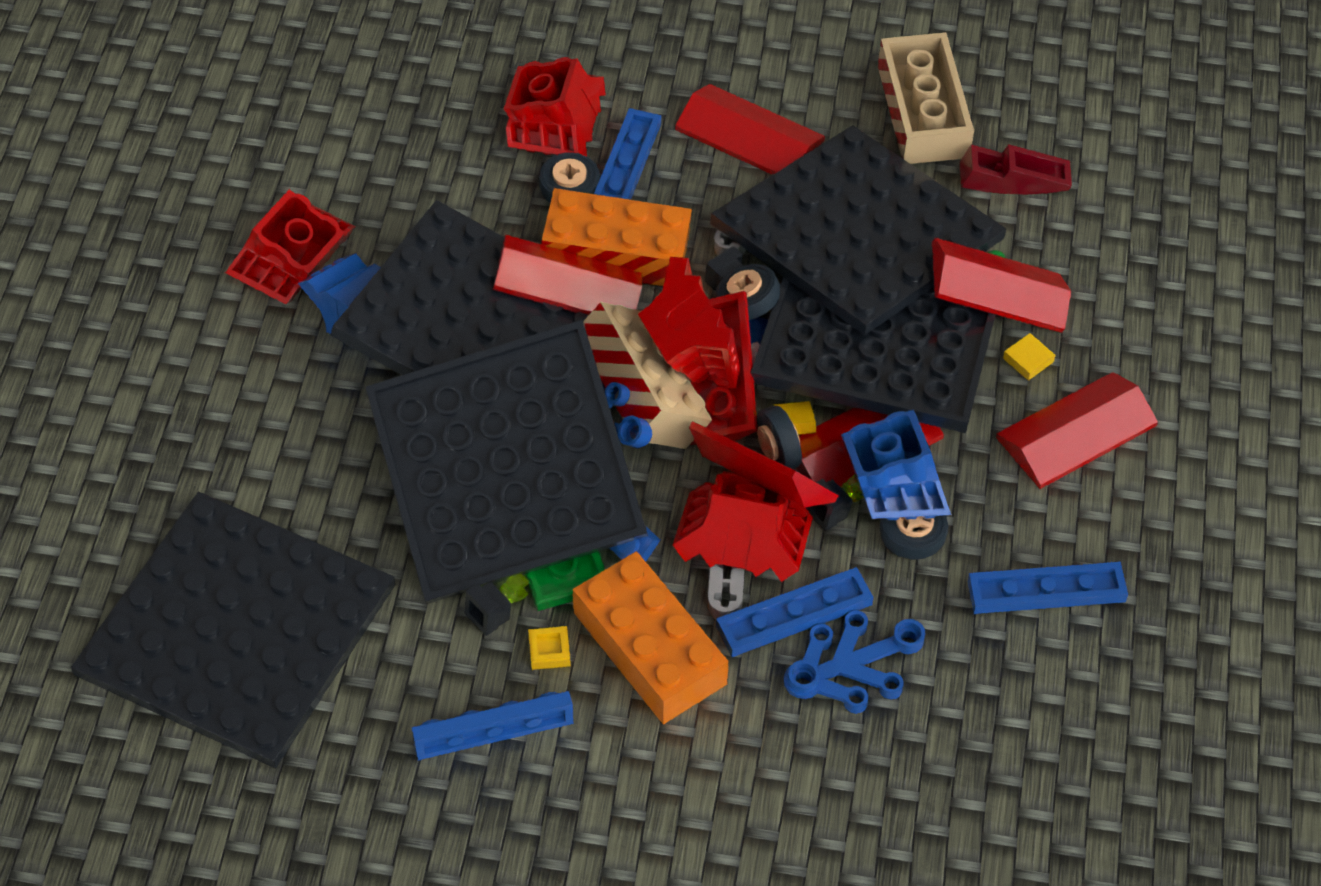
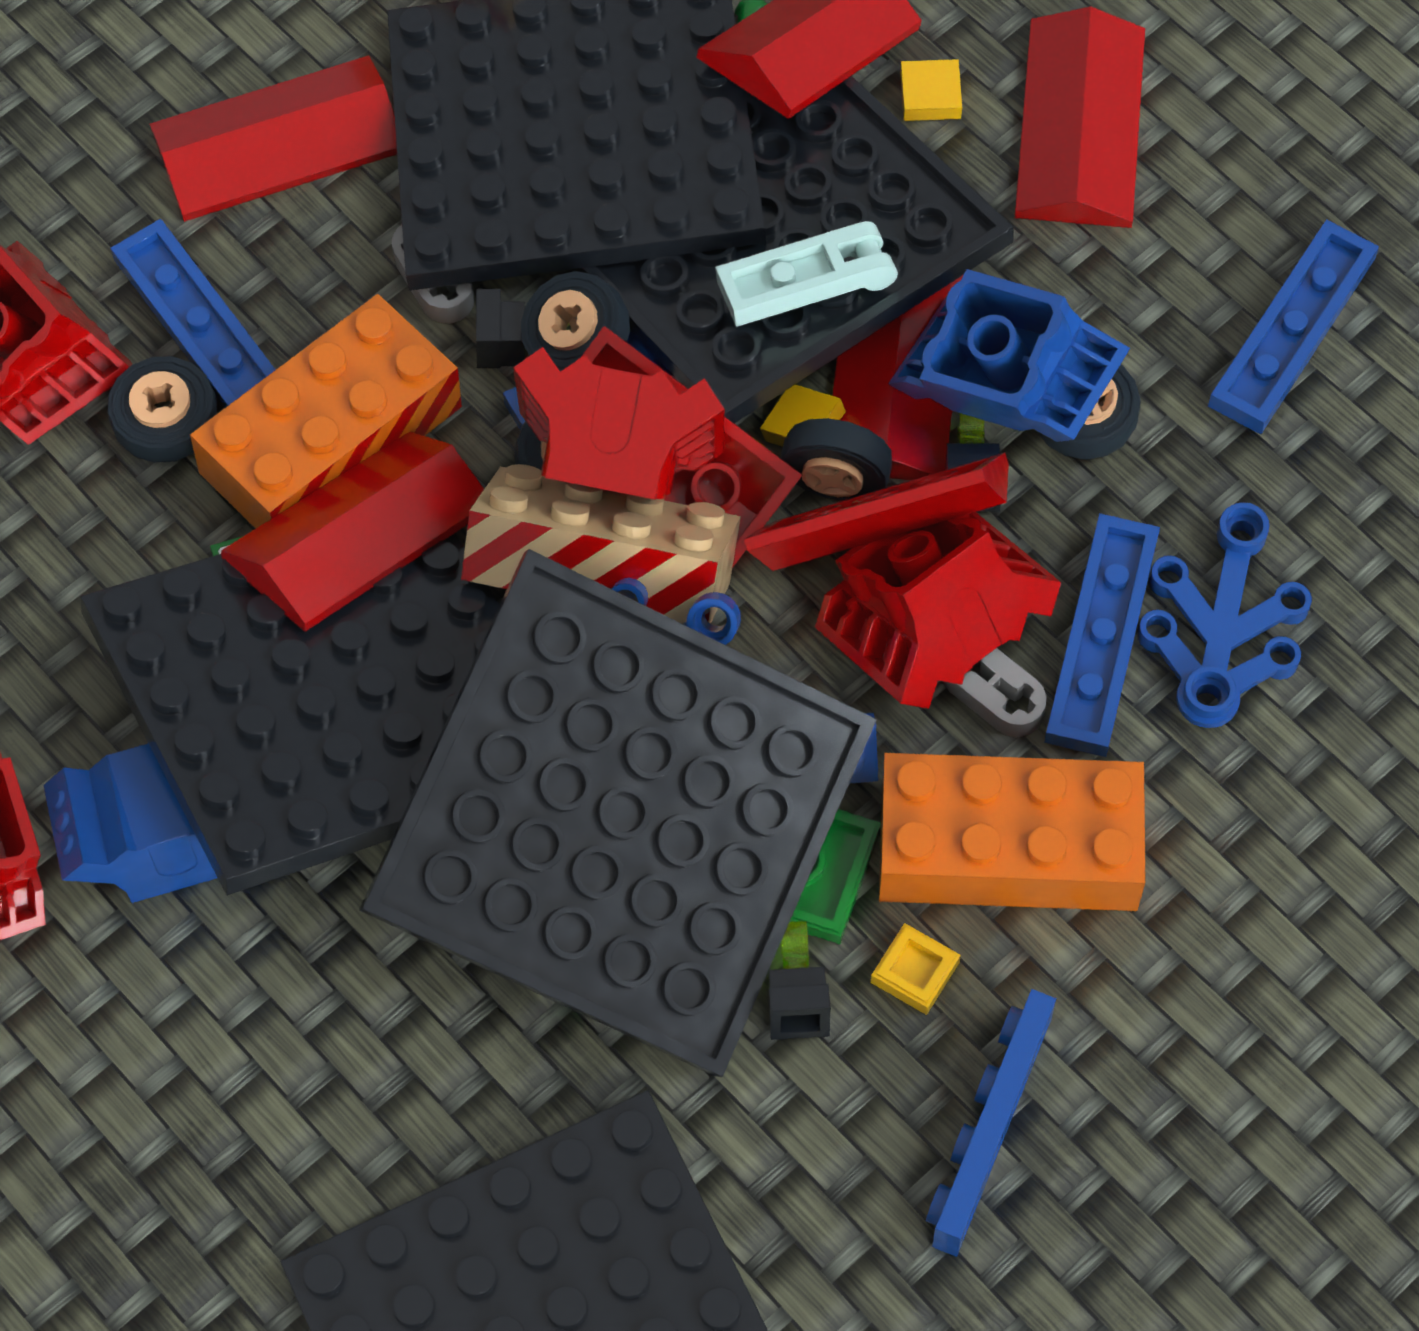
camera: 50 degrees left, 10 degrees up
none -> light aqua plate [715,221,898,327]

